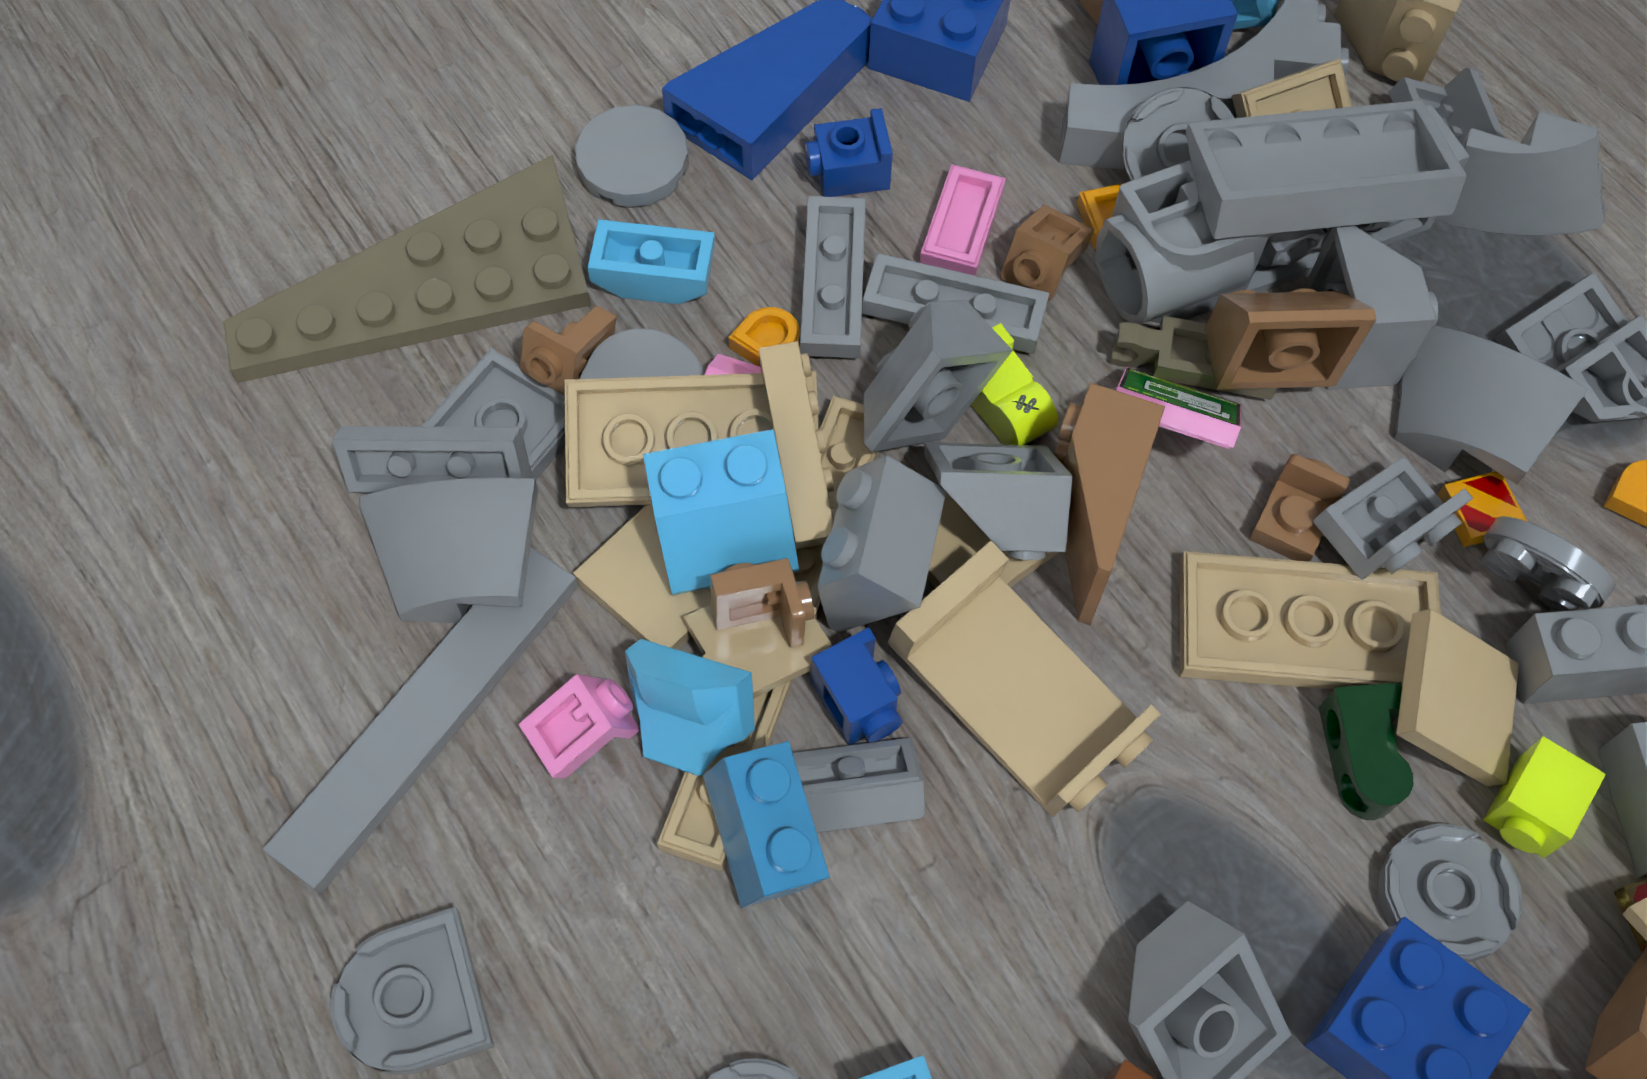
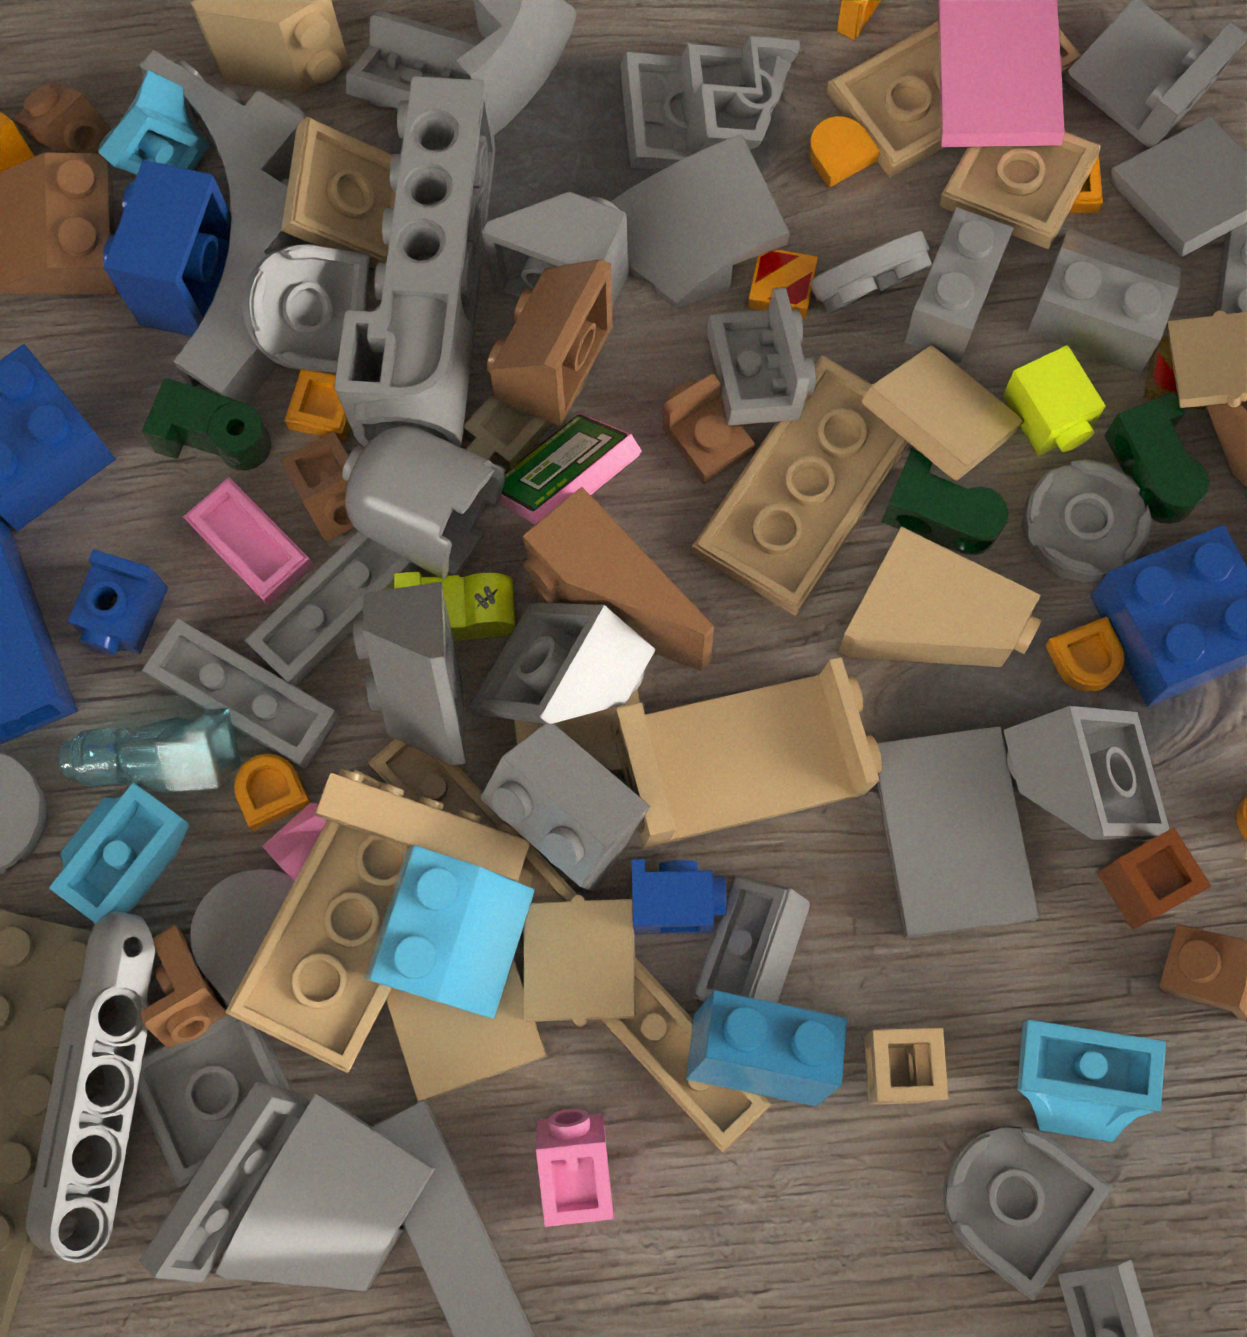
camera: 55 degrees left, 10 degrees up
medium azure slope [625,639,755,776] -> none
medium nougat bracket [710,558,814,647] -> none
light grey slope [1186,100,1467,239] -> none
none -> light grey piece [26,911,155,1263]
none -> clear light blue piece [59,708,241,794]
none -> dark green leg [141,378,271,471]
none -> light grey cylinder [342,425,505,579]
none -> tan slope [838,527,1042,667]
none -> tan brick [864,1028,949,1105]
none -> light grey tile [877,726,1039,939]
none -> light orange tile [1045,616,1124,692]
none -> dark green leg [1104,392,1209,524]

